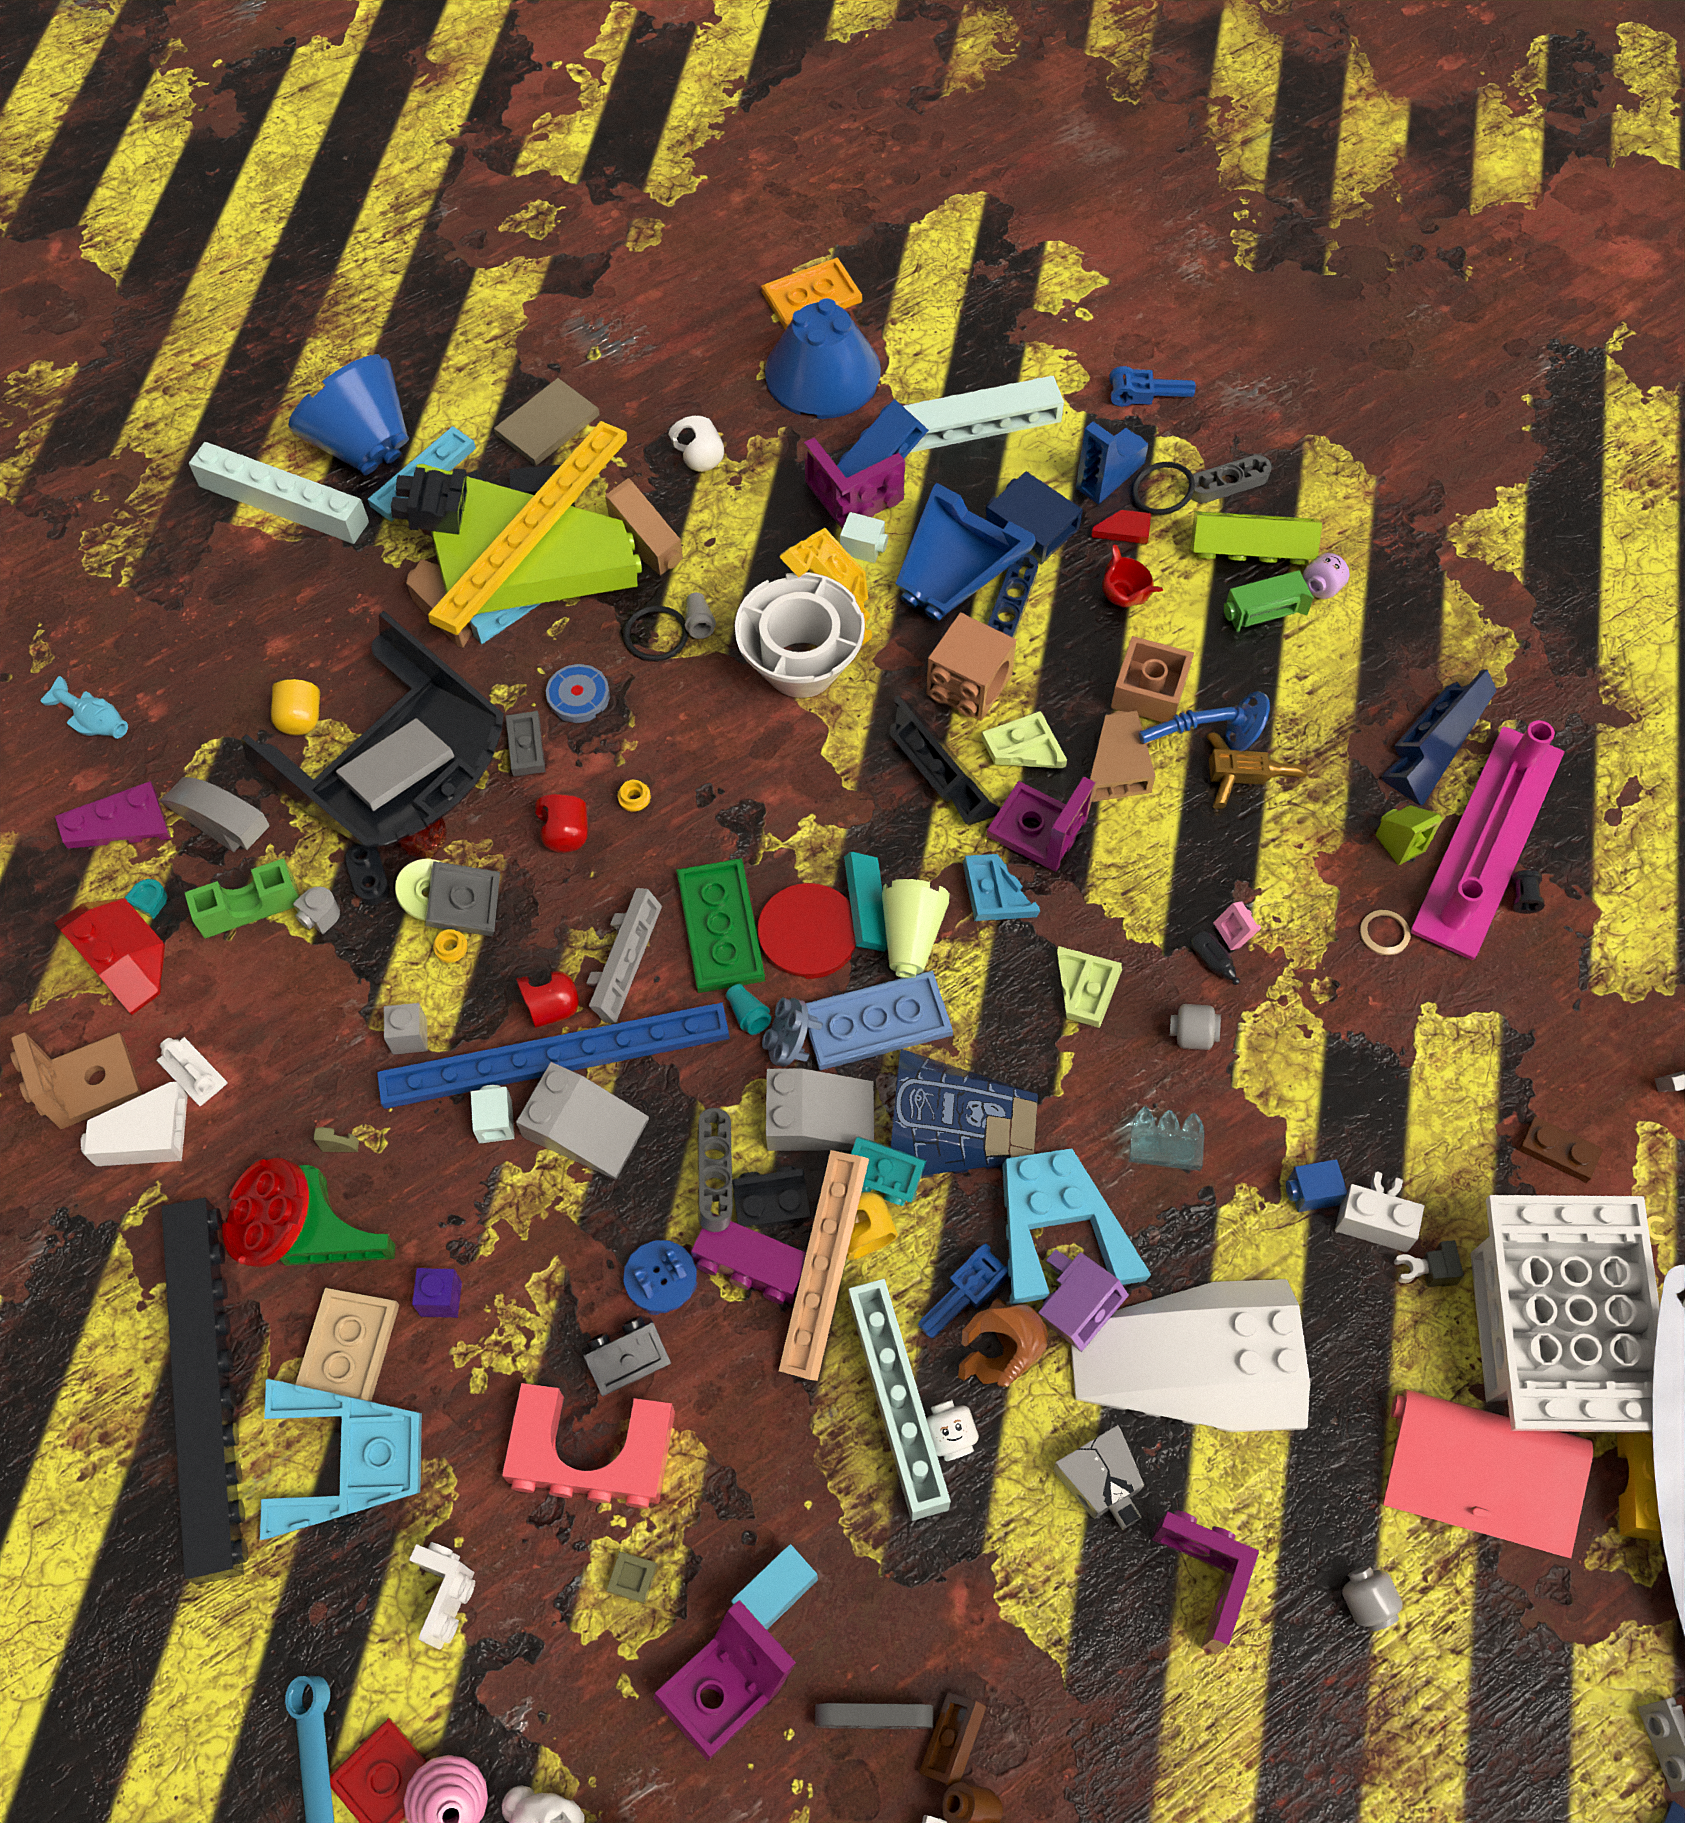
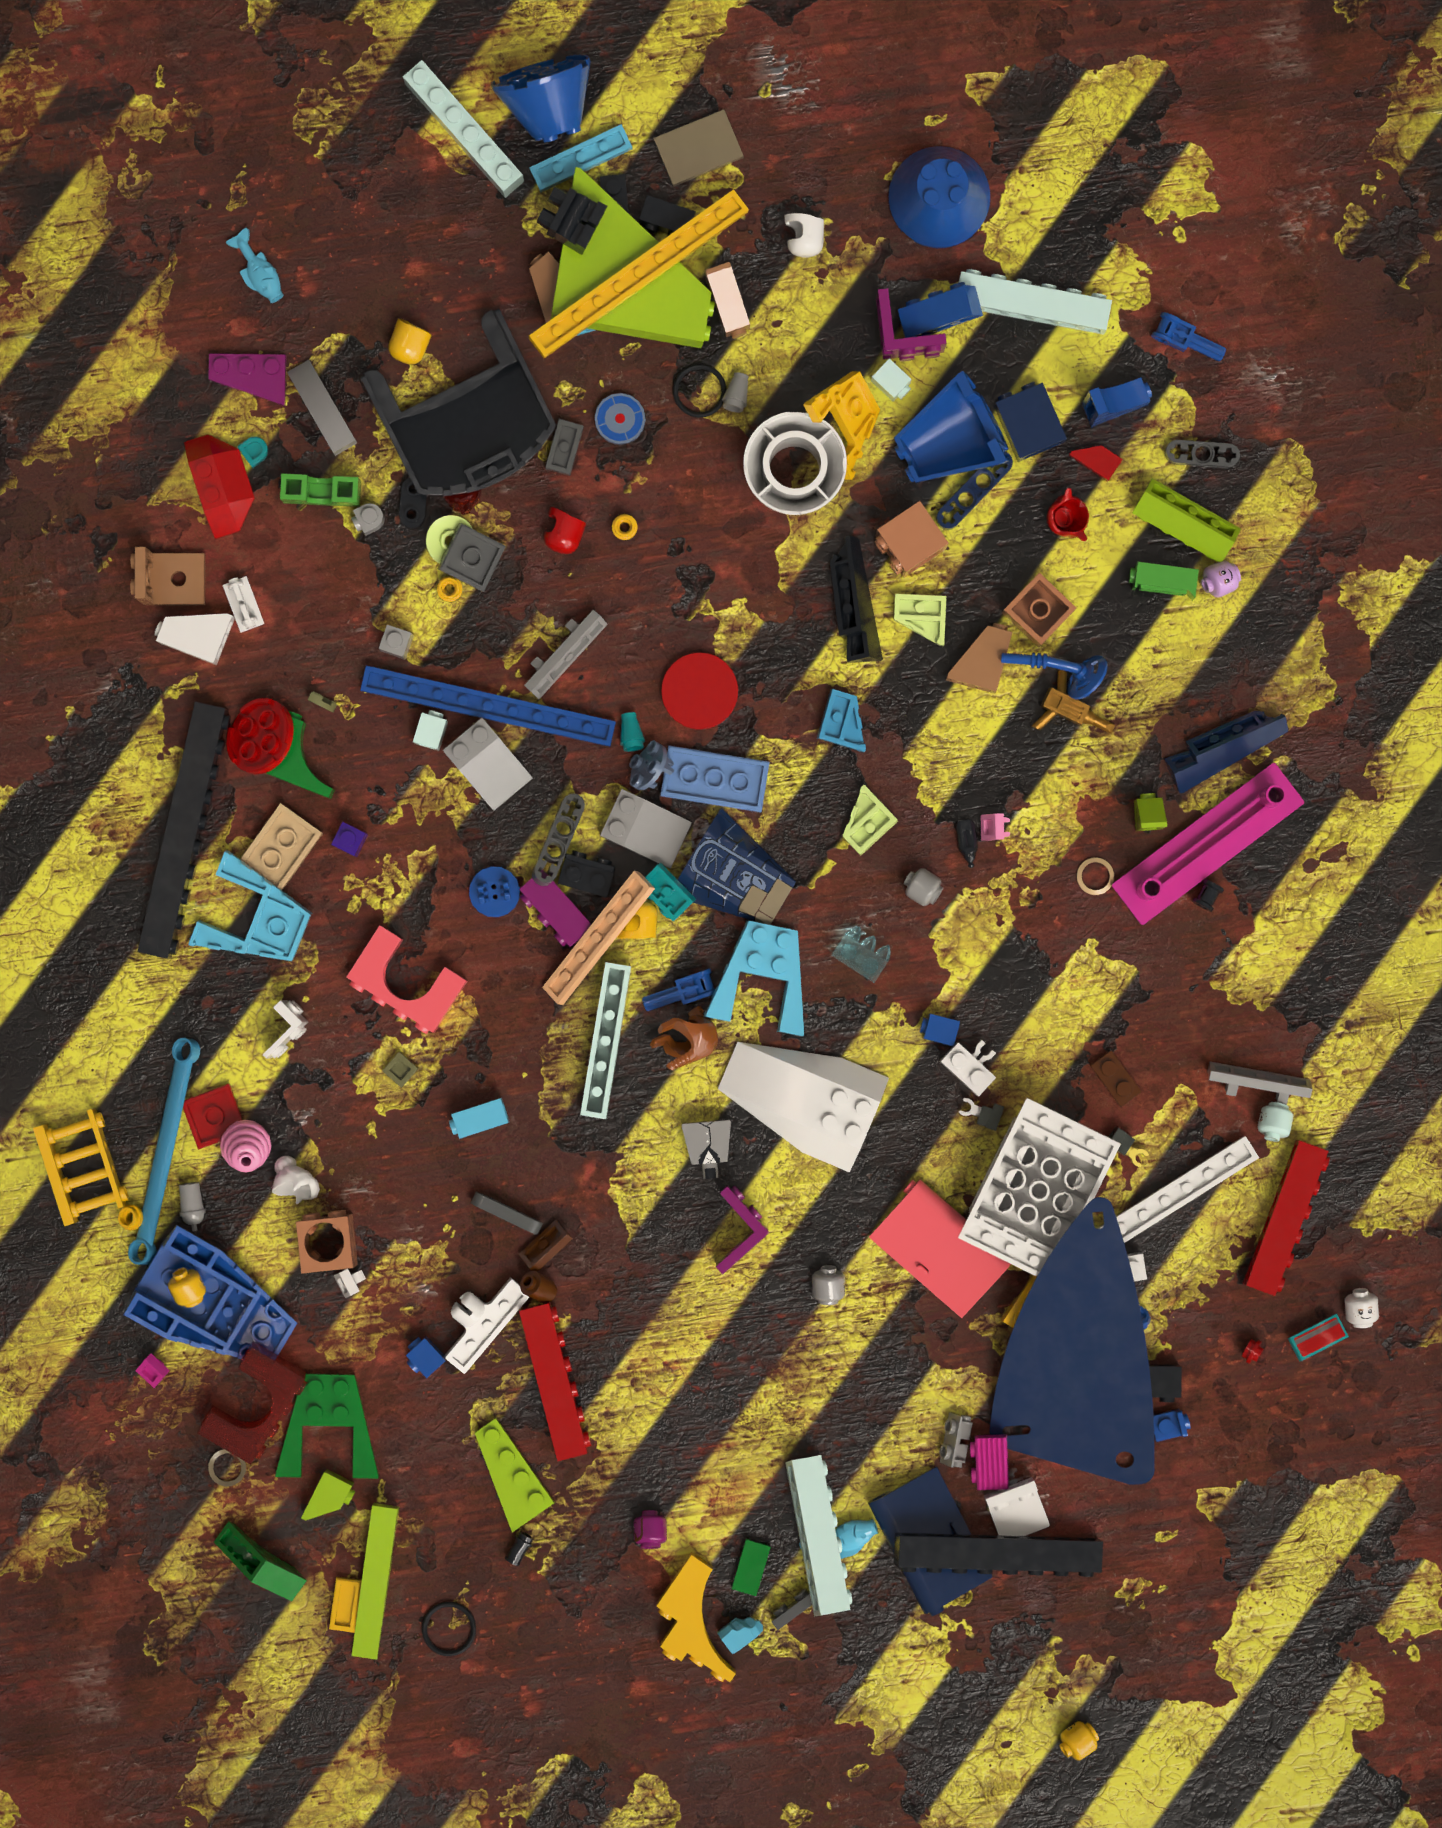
camera: 25 degrees right, 25 degrees up
light grey tile [336,718,454,811] -> none
red helmet [516,971,579,1028] -> none
bracket [582,1316,671,1397] -> none
magenta bracket [653,1600,796,1762] -> none
green tile [677,858,765,993] -> none
light orange tile [761,257,862,330] -> none
teal tile [844,852,888,952] -> none
yellowish green cone [882,879,950,978] -> none
white head [926,1400,979,1461] -> none
magenta bracket [986,777,1096,872] -> none
medium lavender hinge [1038,1249,1129,1352] -> none
black tyre [1131,462,1195,515] -> none

